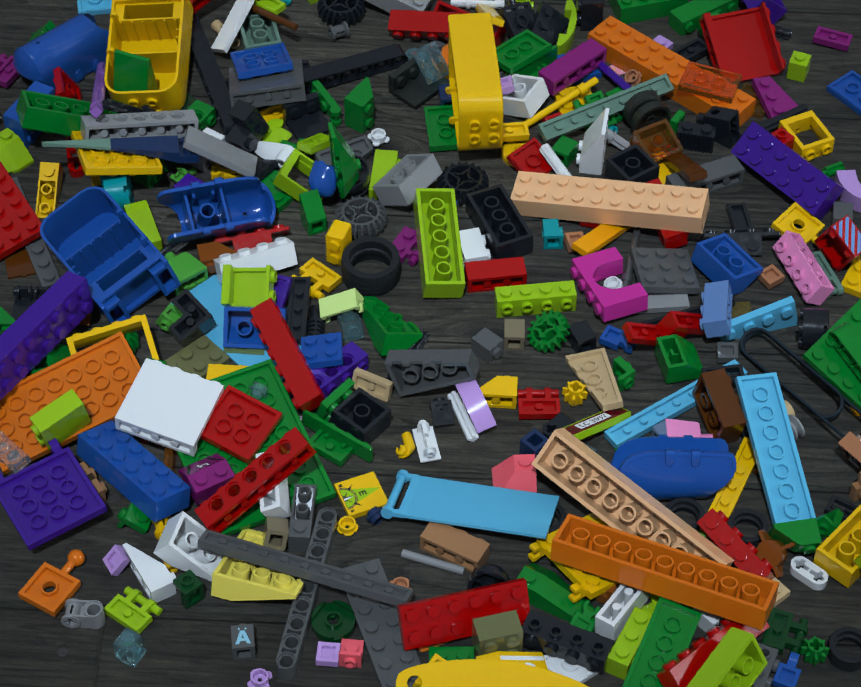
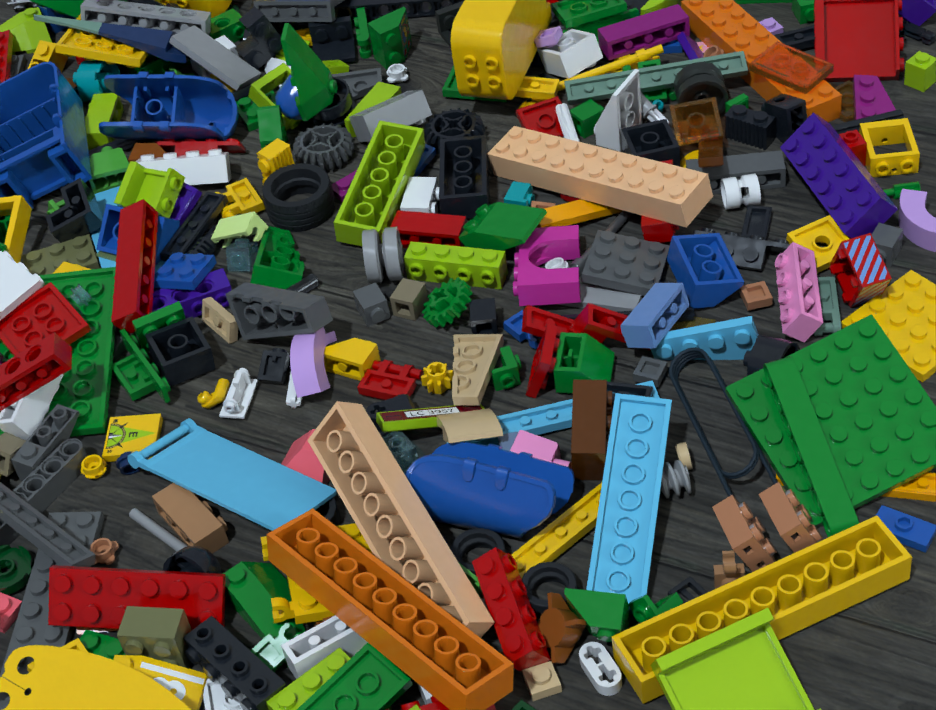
camera: 30 degrees right, 5 degrees down
none -> light grey wheel [362,226,404,284]
none -> tan slope [436,408,503,443]
none -> green slope [458,202,547,251]
none -> red plate [526,324,560,398]
none -> white wheel [720,173,761,210]

